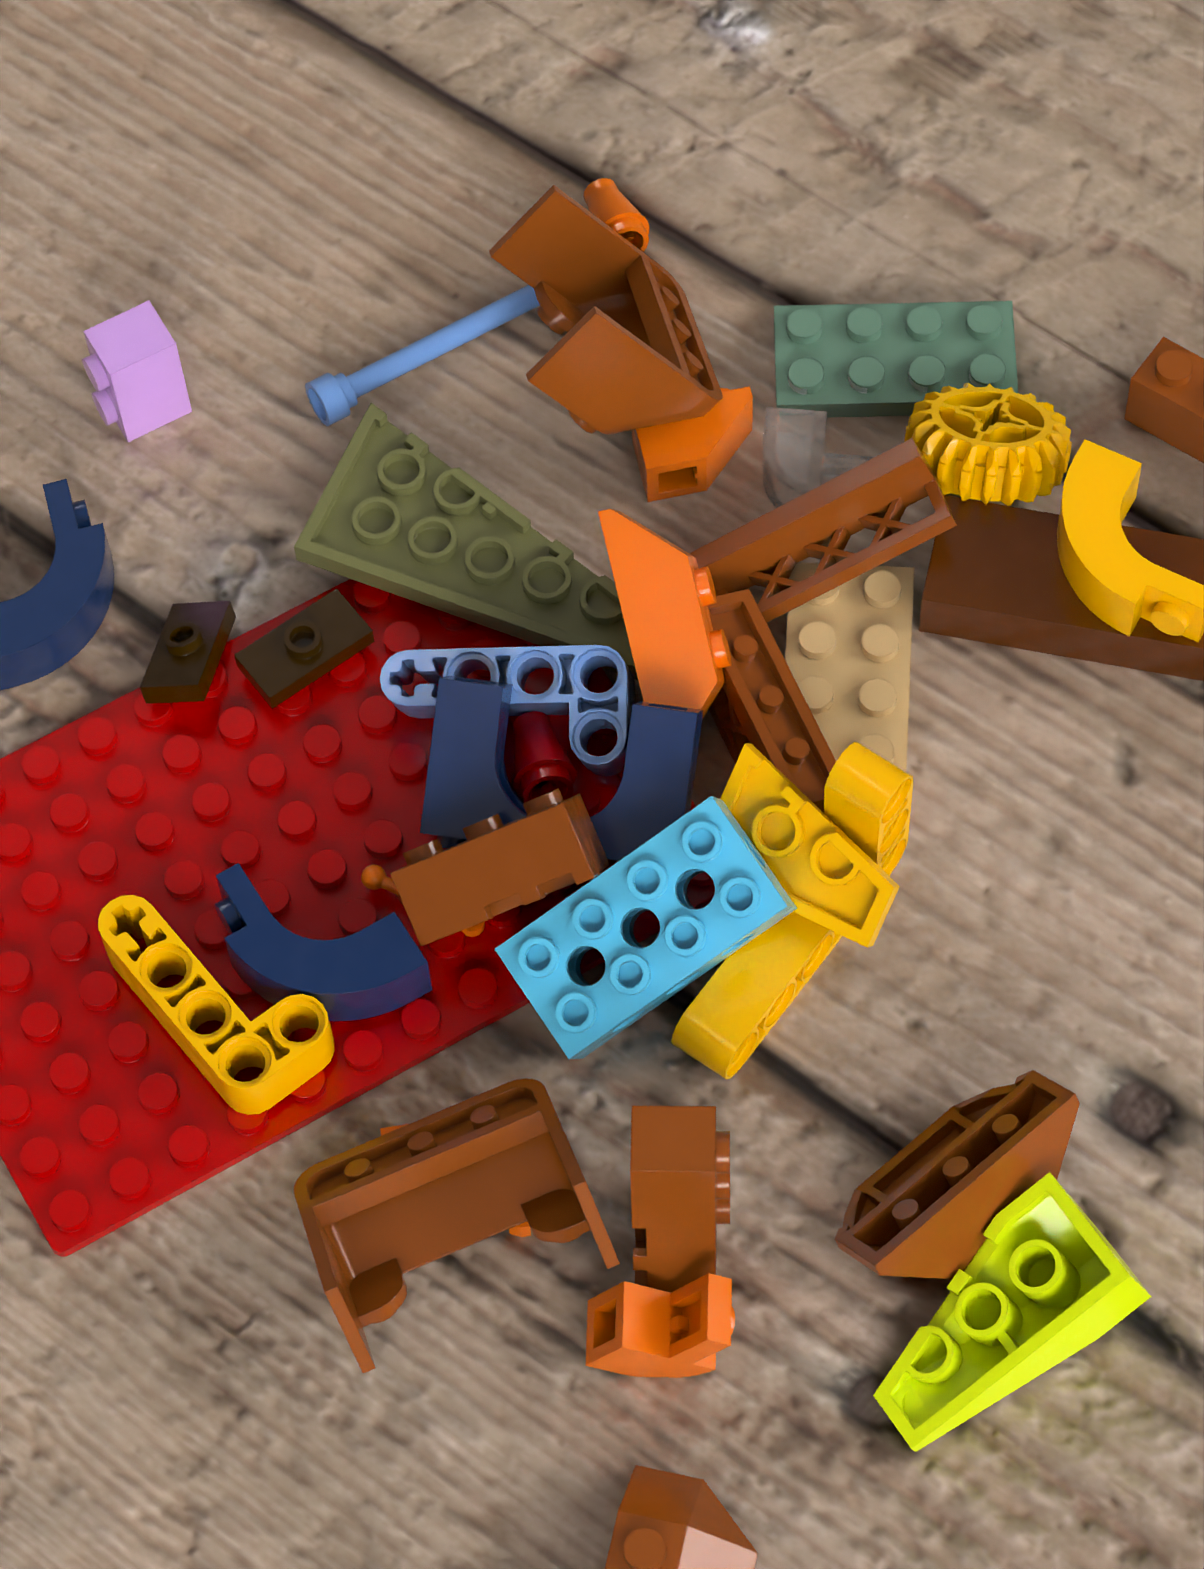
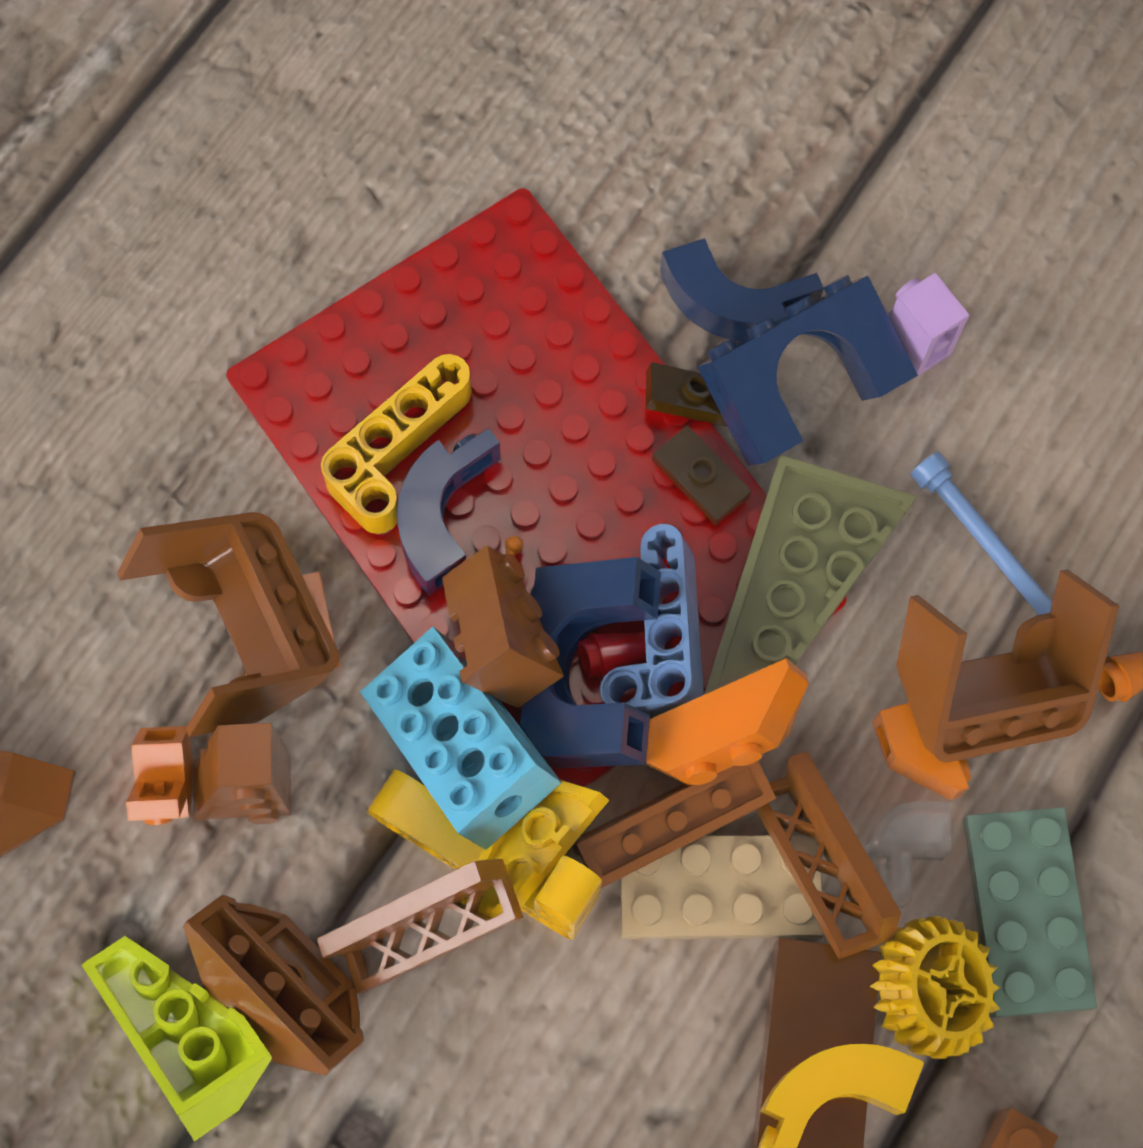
camera: 80 degrees right, 10 degrees up
none -> fence [317,859,524,994]
none -> dark blue arch [697,274,918,466]

